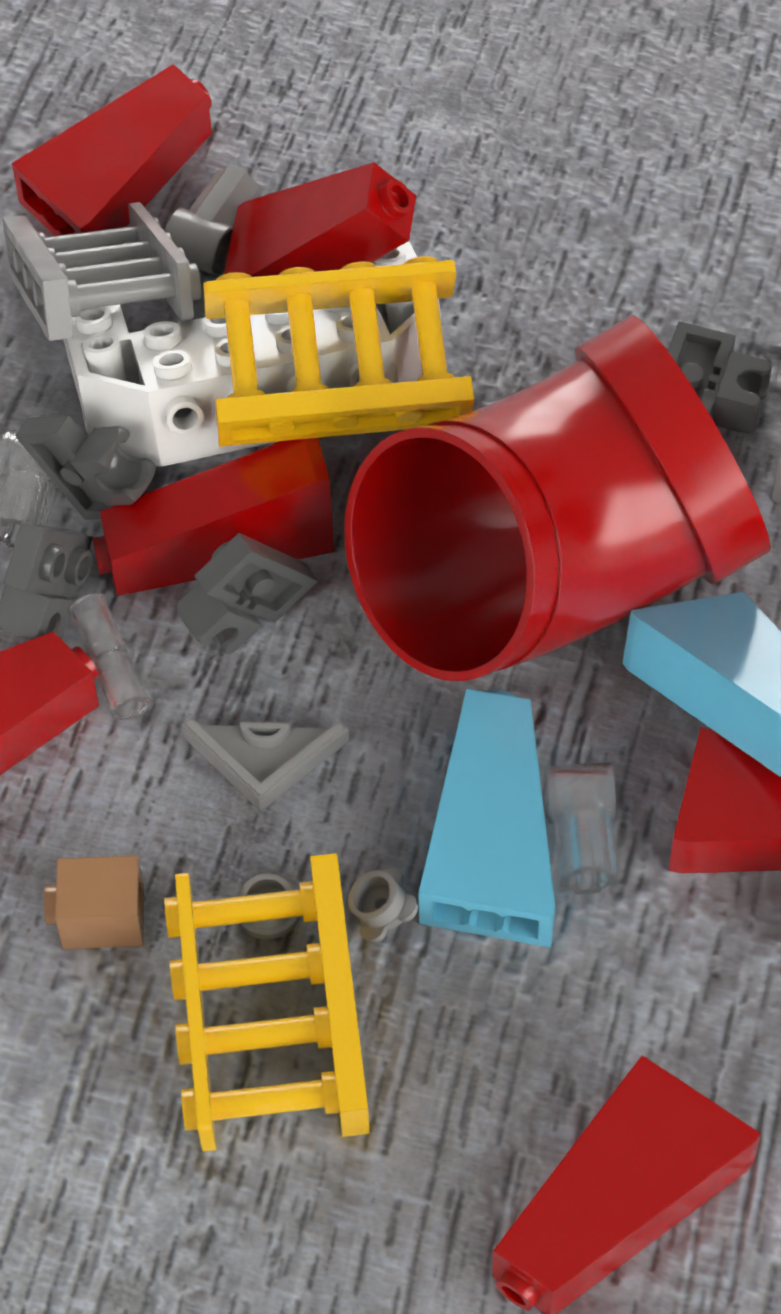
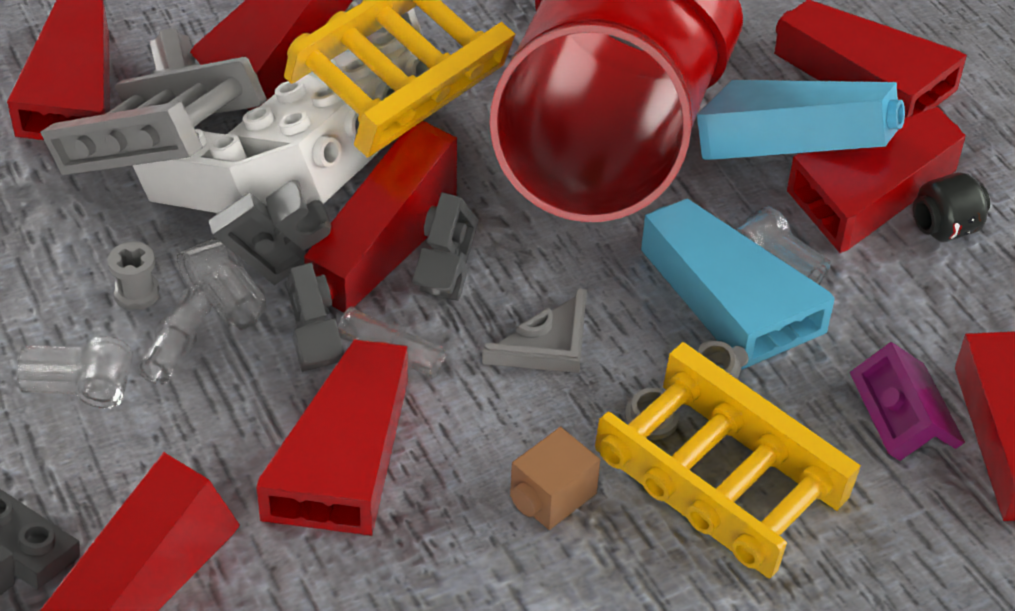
camera: 45 degrees left, 10 degrees down
none -> magenta panel [849,342,965,461]

